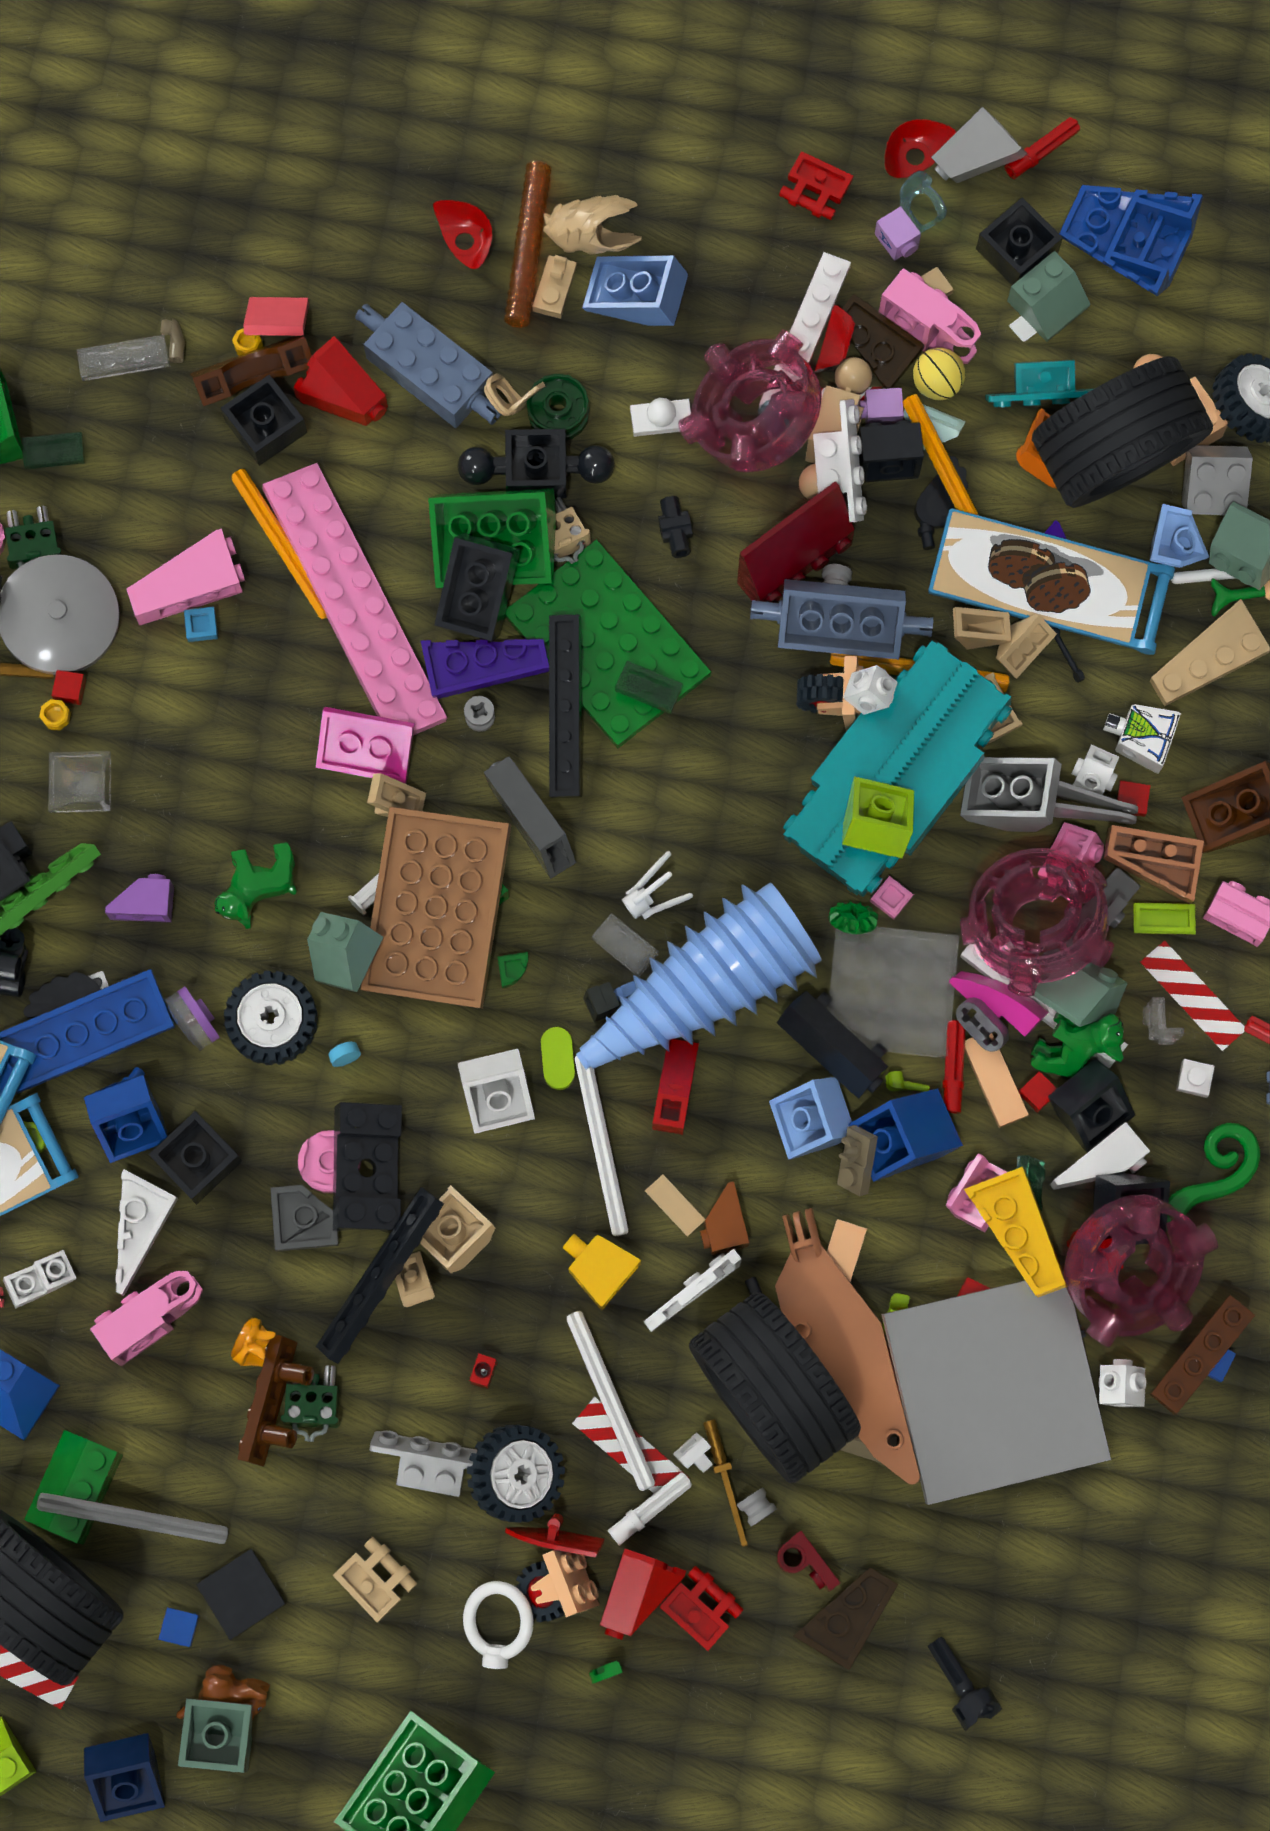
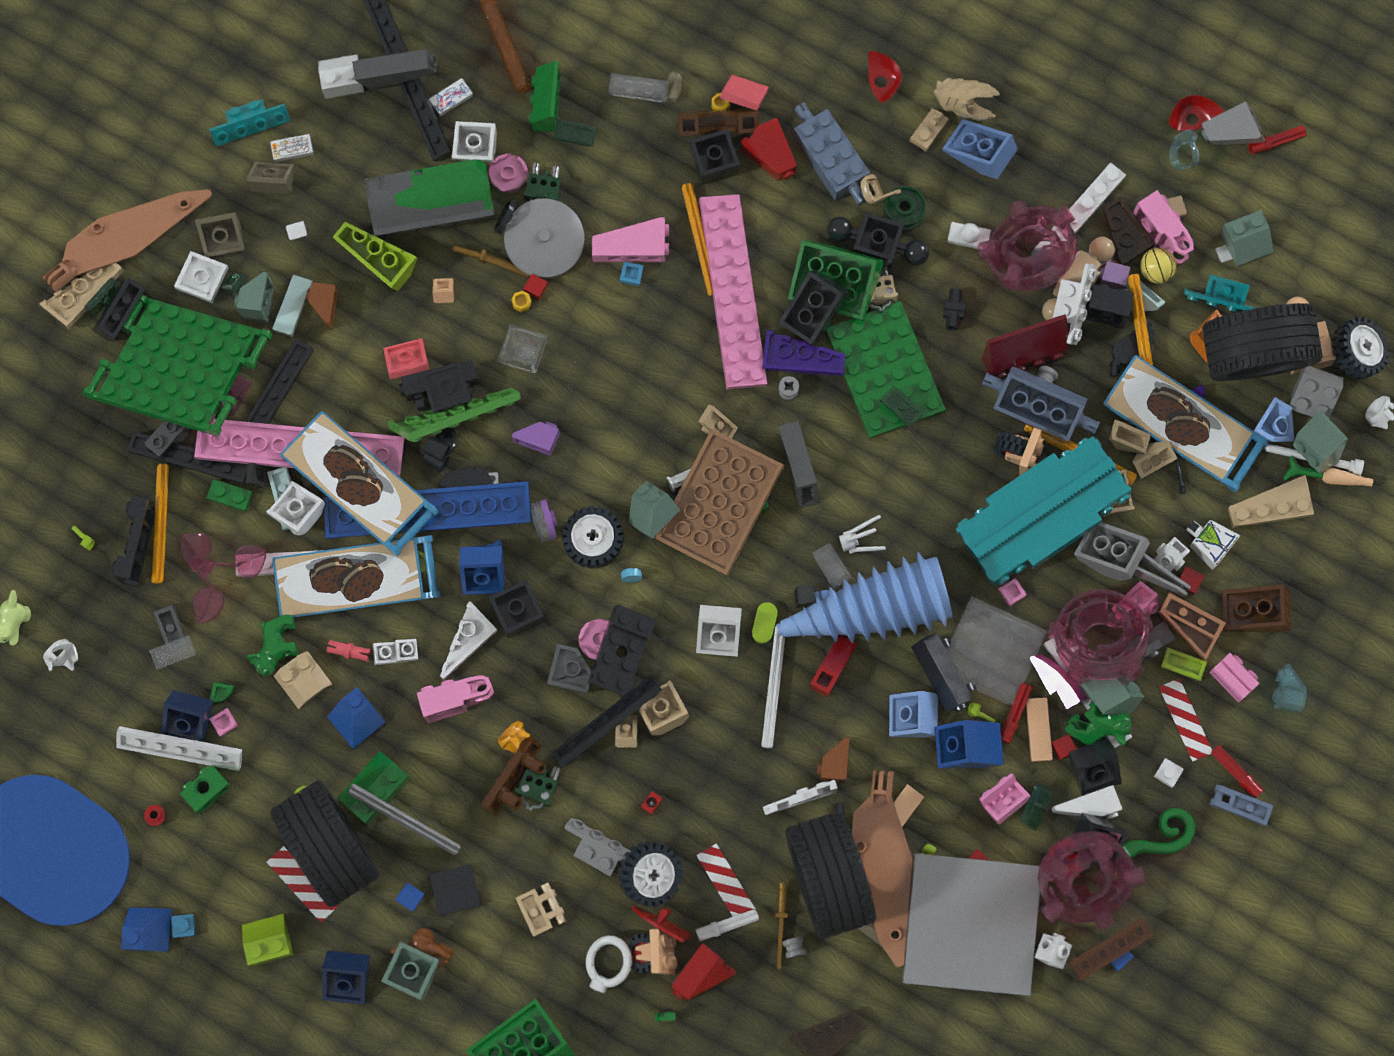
camera: 20 degrees right, 0 degrees up
green animal [214,842,297,929] -> none
plate [316,707,415,783] -> none
green tile [497,952,529,988] -> none
clear orange piece [504,161,552,328] -> none
black plate [549,614,582,798] -> none
yellow torso [563,1234,641,1310] -> none
white axle [567,1311,655,1491] -> none
tan sticker [645,1174,706,1237] -> none
red plate [660,1566,744,1651] -> none
white tile [673,1432,713,1473] -> none
dark red plate [776,1531,840,1592] -> none
red plate [779,151,853,220] -> none
red piece [814,305,855,374] -> none
green gear [829,901,878,935] -> none
dark tan plate [837,1125,878,1196] -> none
lime slope [842,776,914,858] -> none
white brick [843,665,898,715] -> none
lavender brick [875,206,921,261] -> none
flat silver beam [956,997,1009,1052] -> none
yellow wing [964,1167,1068,1298] -> none
black brick [976,197,1063,285] -> none
blue wedge [1059,185,1203,296] -> none
clear bracket [1143,997,1184,1045] -> none

